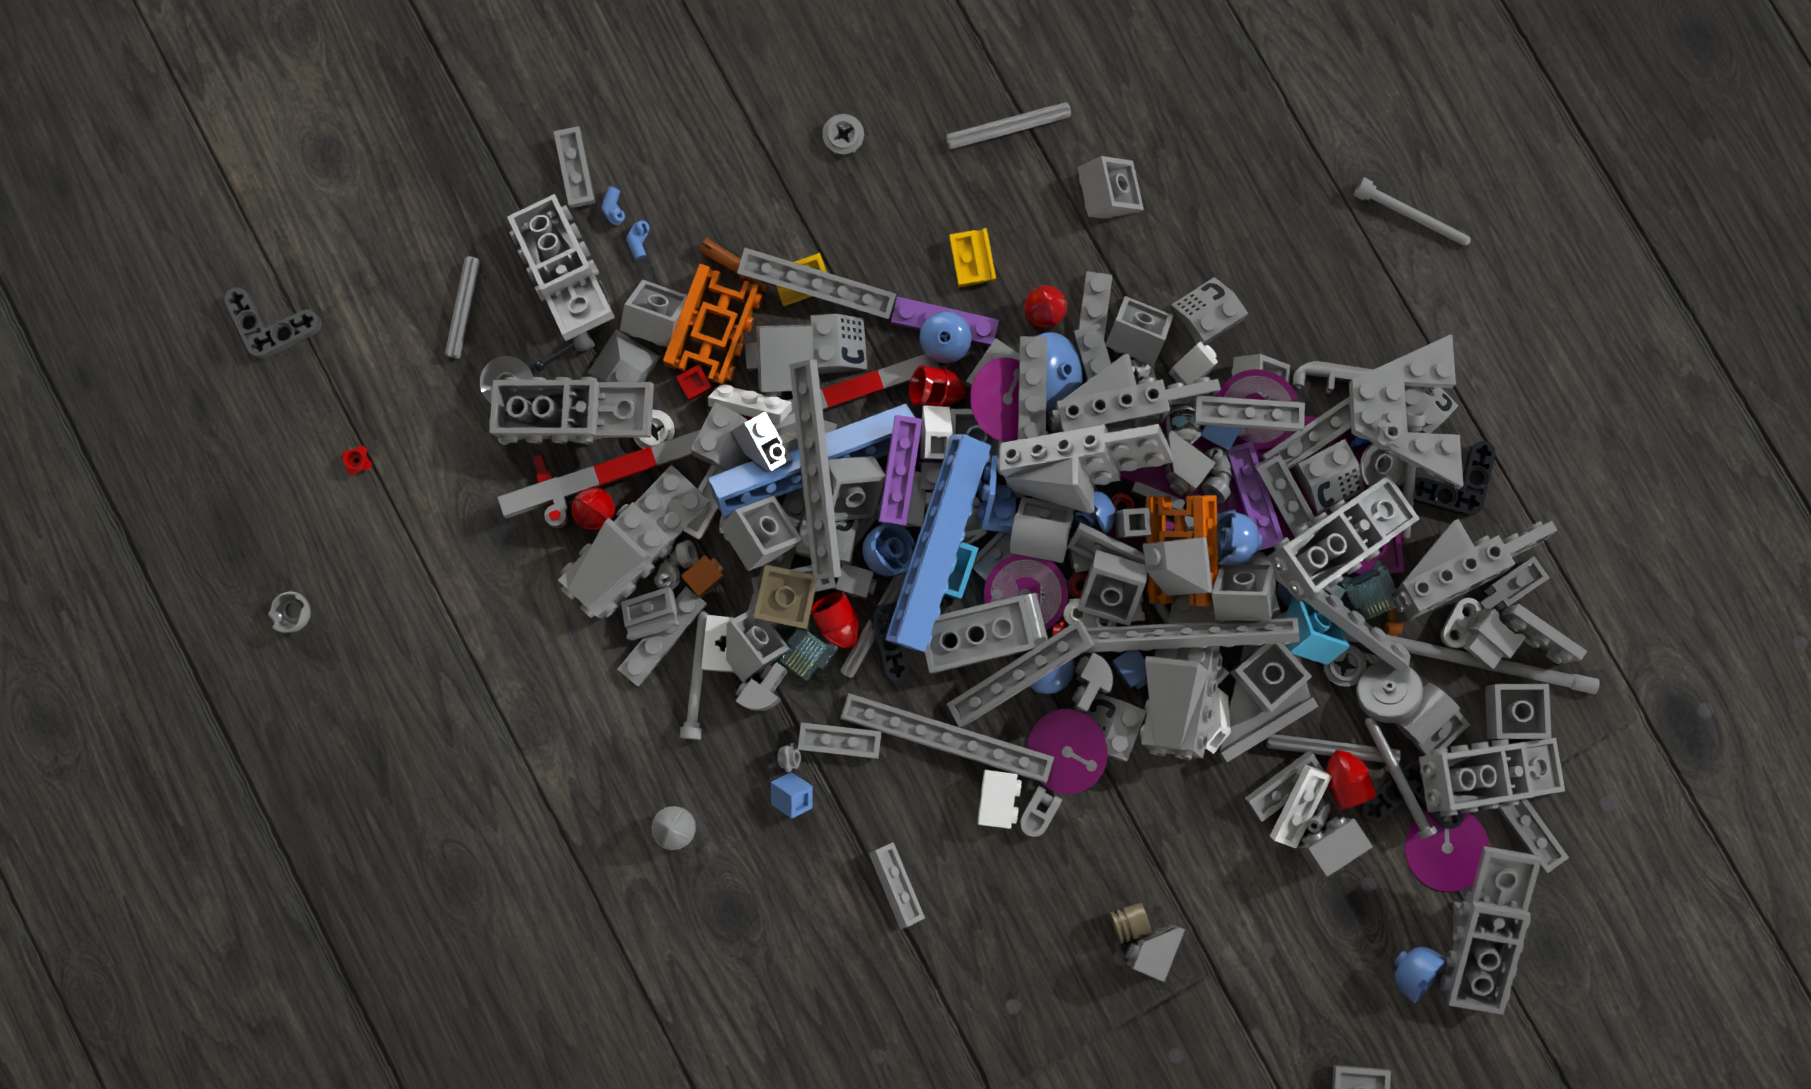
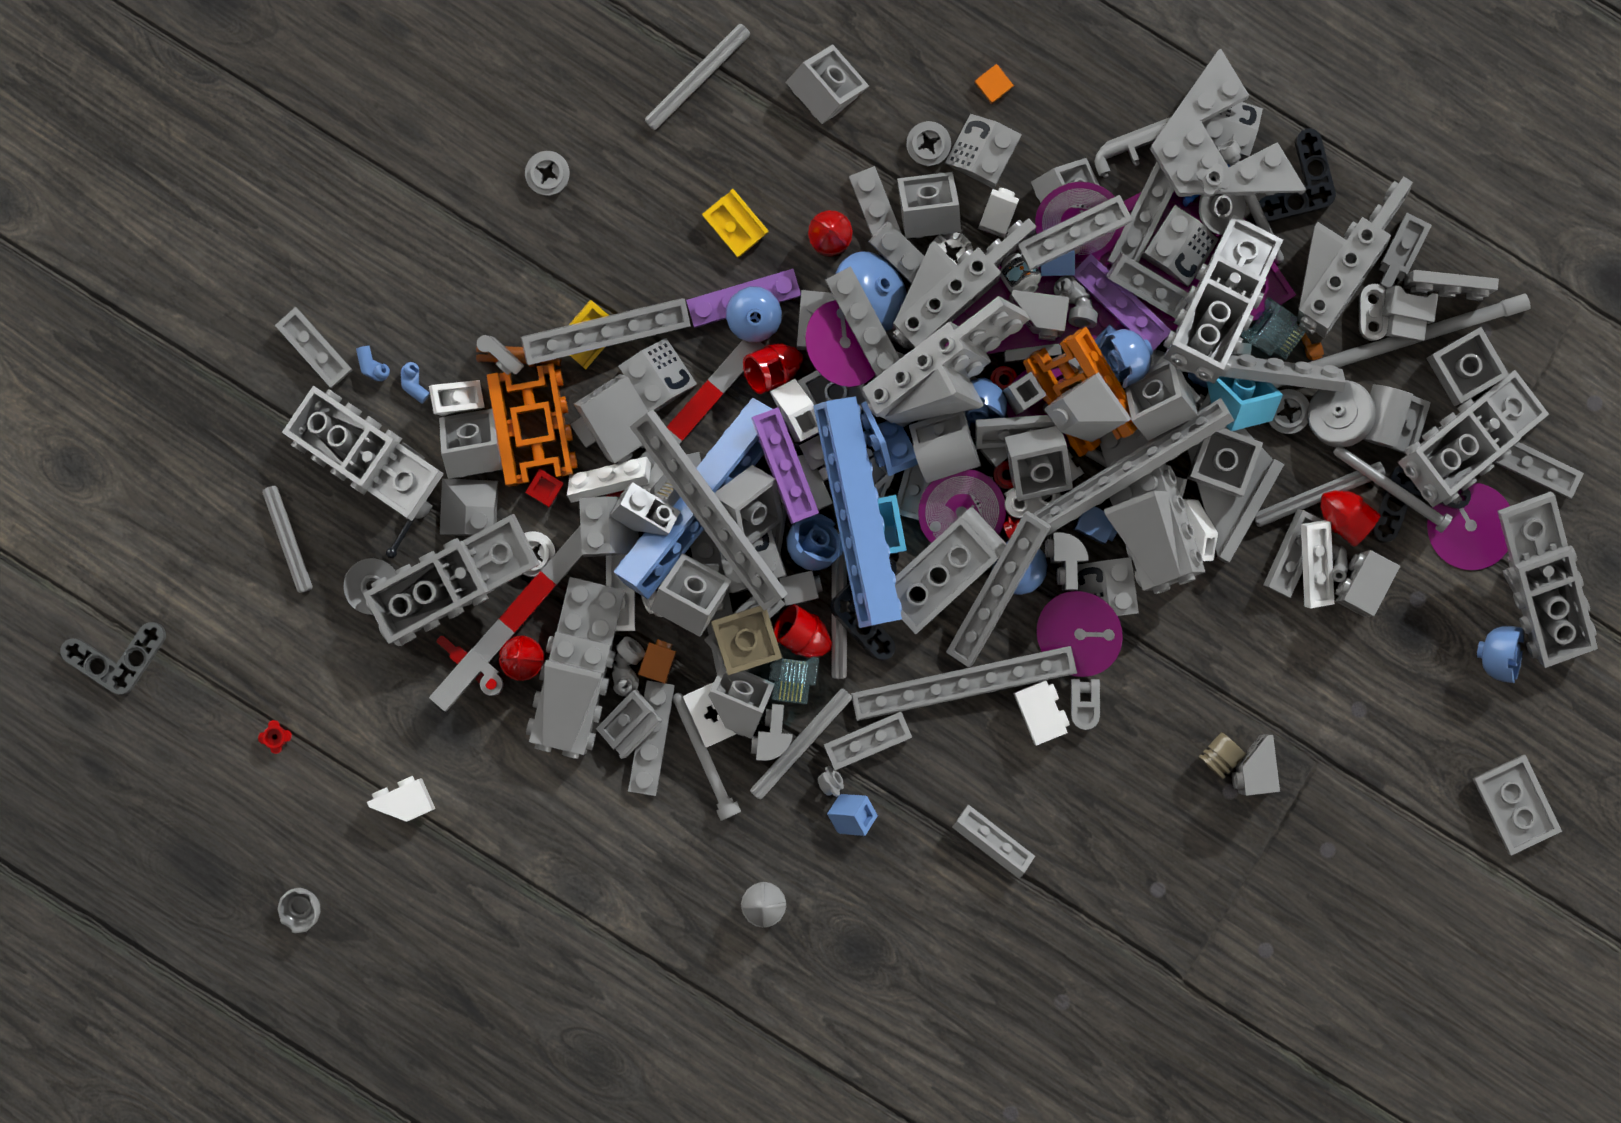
camera: 25 degrees left, 5 degrees up
none -> white slope [367,776,435,822]
none -> white slope [429,380,485,416]
none -> light grey plate [477,335,524,375]
none -> light grey axle [750,689,852,799]
none -> light grey gear [906,121,951,167]
none -> orange tile [974,64,1014,104]

